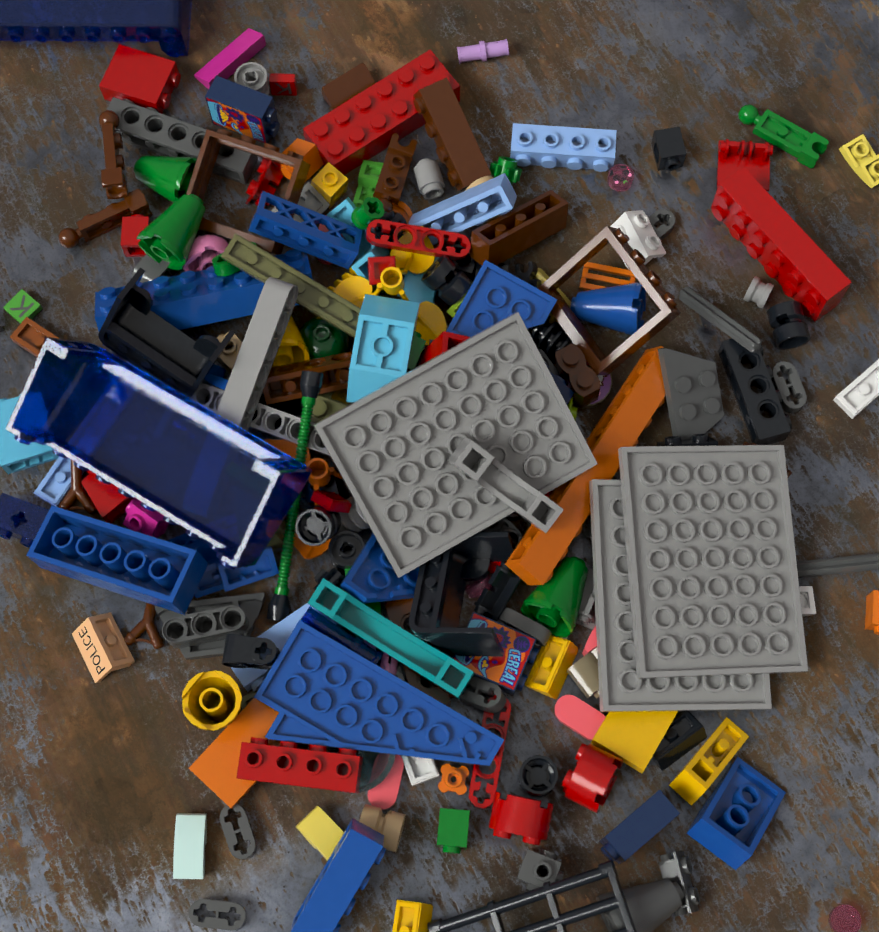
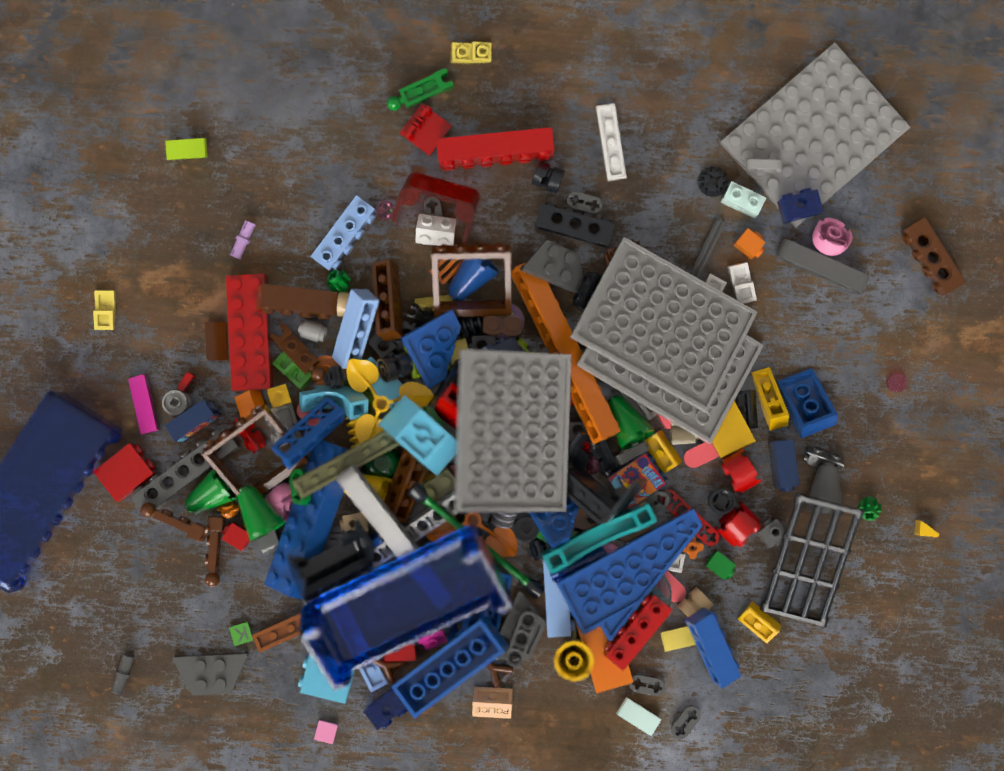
camera: 55 degrees left, 15 degrees up
black piece [222,634,280,670] -> none
black wheel [295,504,341,546] -> none
red tile [311,490,352,513] -> none
green bush [351,197,385,230] -> none
red beam [366,219,471,260] -> none
red tile [367,256,396,285] -> none
light grey arch [448,437,564,533] -> none
black brick [651,127,686,171] -> none
dark grey axle [679,286,762,353] -> none
light grey wheel [743,276,774,309] -> none
none -> orange plate [217,501,240,518]
none -> clear red windscreen [392,172,480,245]
none -> white slope [728,262,757,304]

